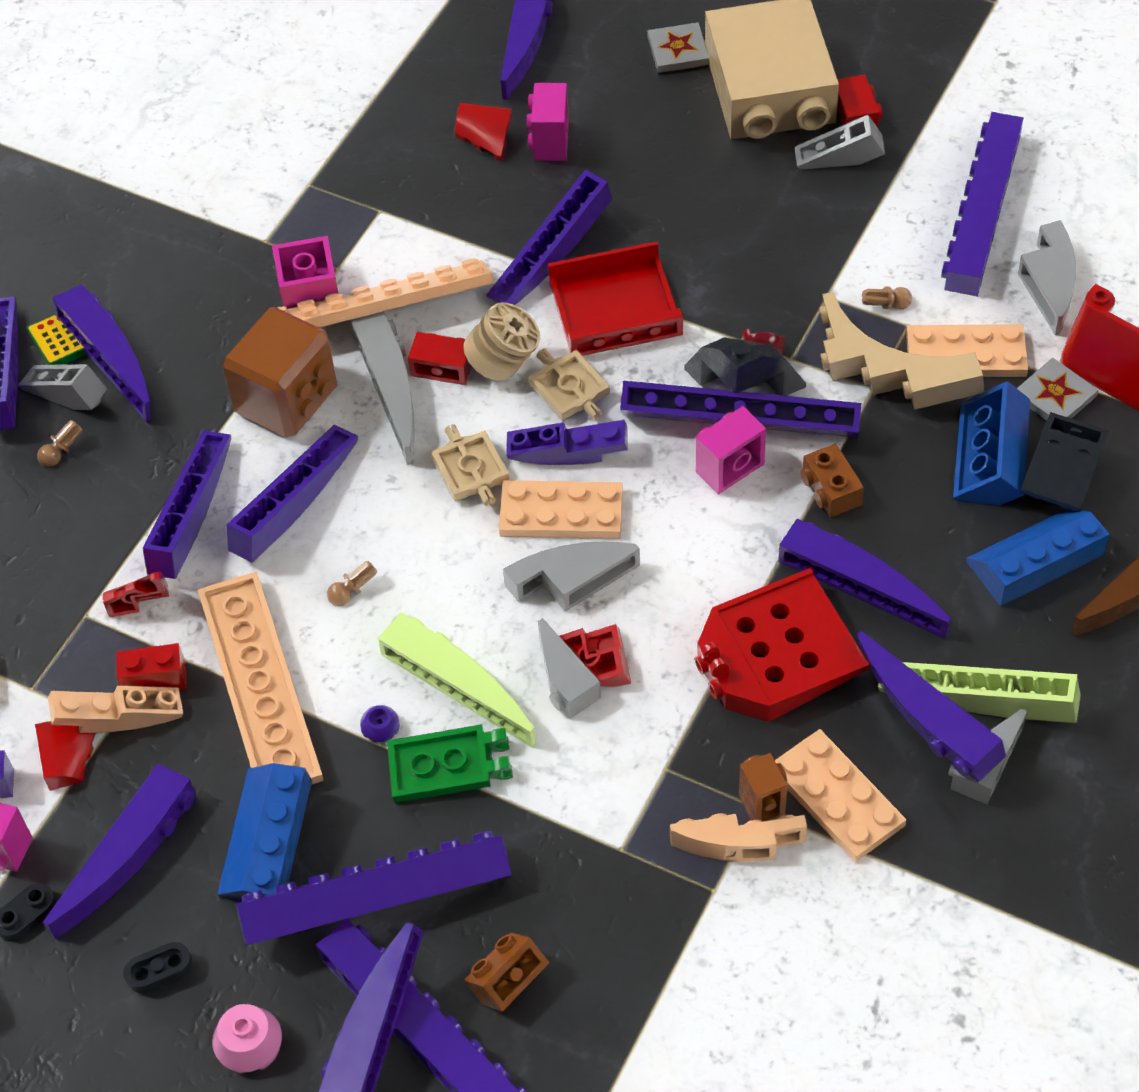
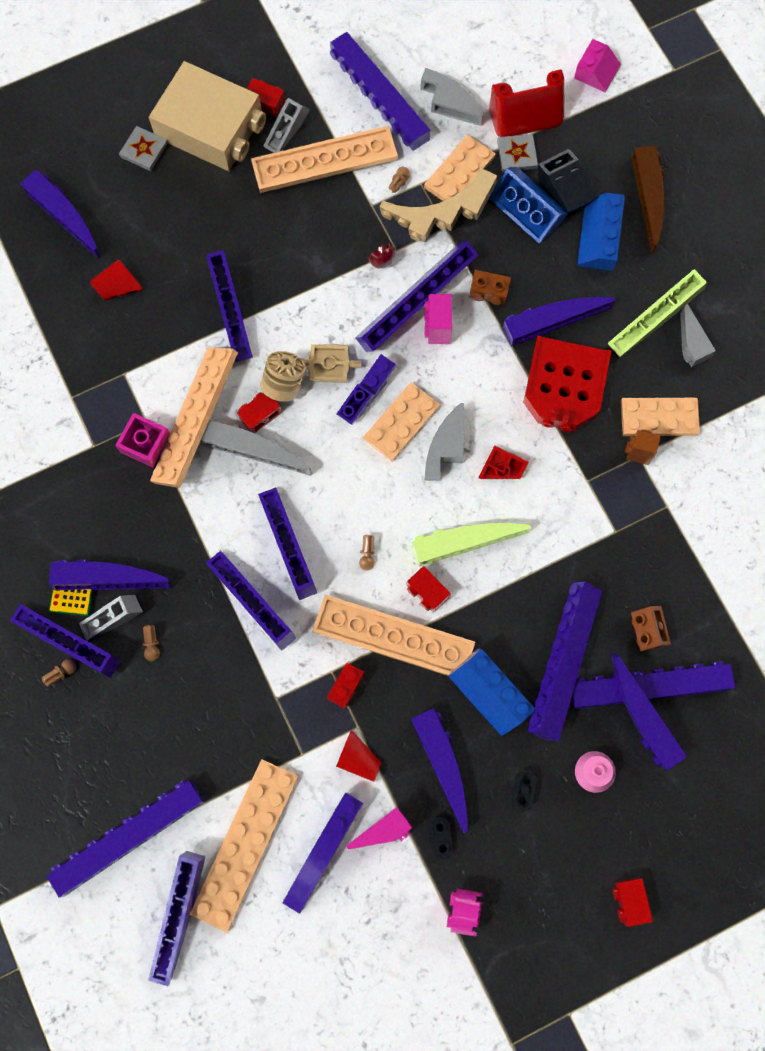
camera: 55 degrees left, 20 degrees up
light nougat slope [48,686,183,733] -> none
red slope [102,571,169,617] -> none
dark orange plate [223,307,338,437] -> none
dark purple plate [360,705,400,742] -> none
green tile [387,724,513,803] -> none
tan plate [431,424,510,506] -> none
dark pink brick [527,83,569,161] -> none
light grey slope [538,618,601,719] -> none
red panel [548,241,683,356] -> none
light nougat slope [670,813,807,862] -> none
black brick [684,337,806,396] -> none
dark purple slope [857,631,1006,783] -> none
none -> light nougat plate [251,126,398,193]
none -> red brick [406,566,451,613]

